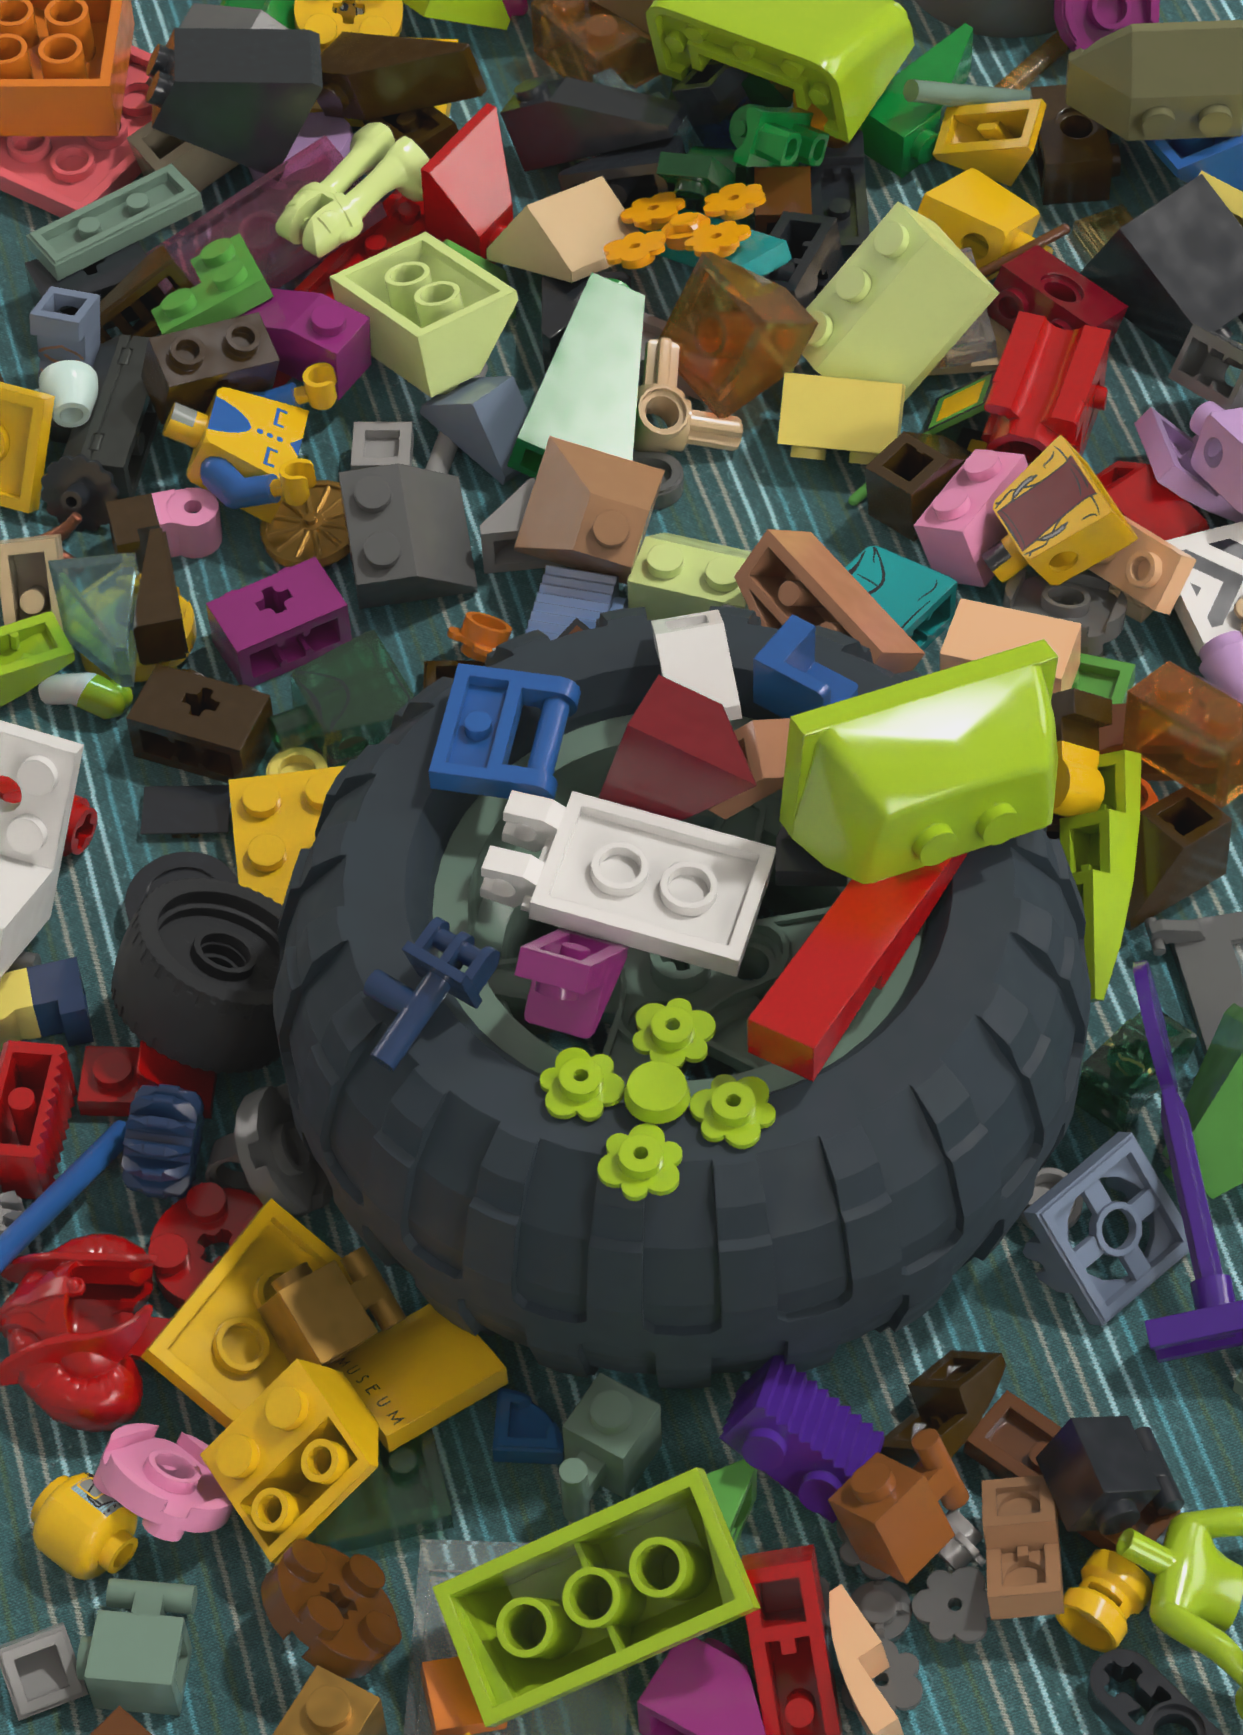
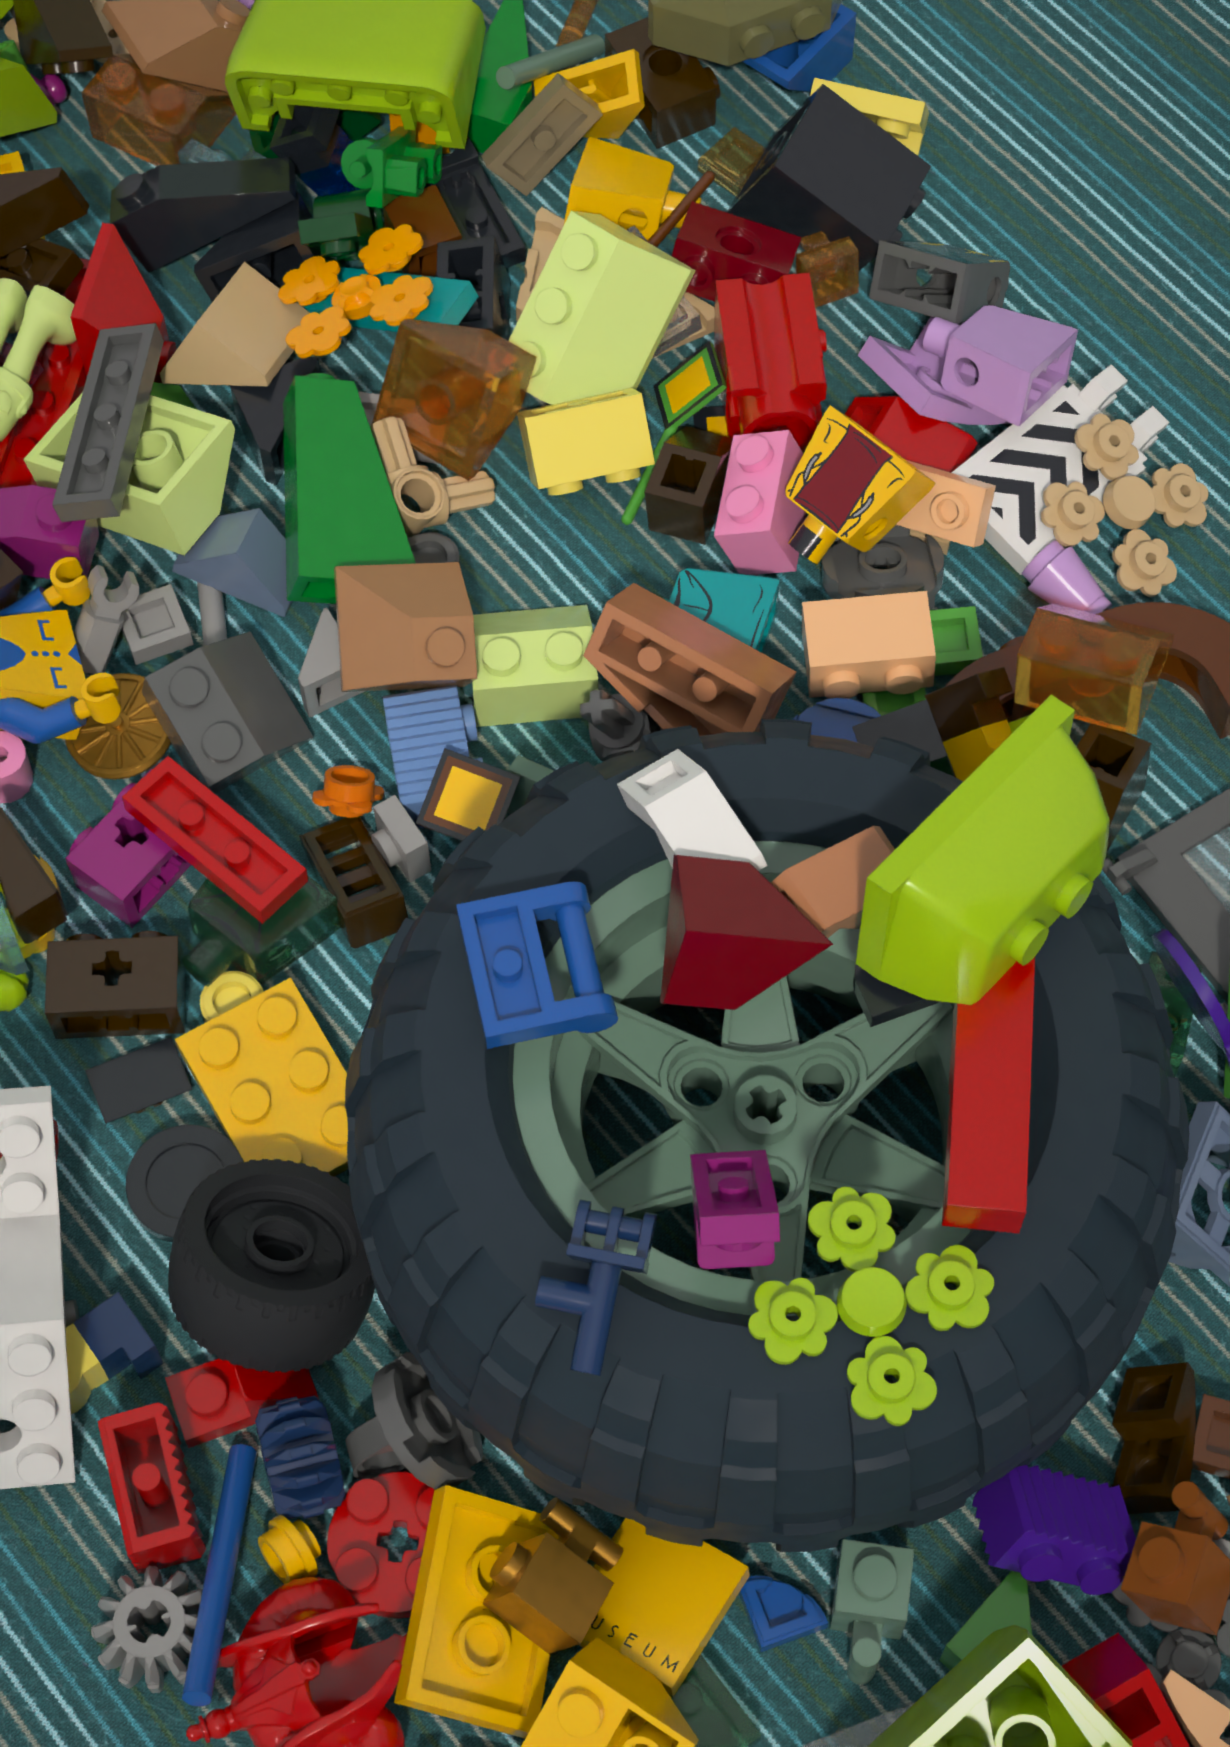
camera: 25 degrees left, 10 degrees up
white tile [480,790,776,977] -> none
blue panel [753,614,858,719] -> none
none -> dark grey plate [52,323,164,522]
none -> light grey bar [73,565,139,674]
none -> red plate [122,756,308,924]
none -> yellow plate [258,1515,321,1584]
none -> dark tan plate [481,73,603,196]
none -> clear orange tile [796,231,859,308]

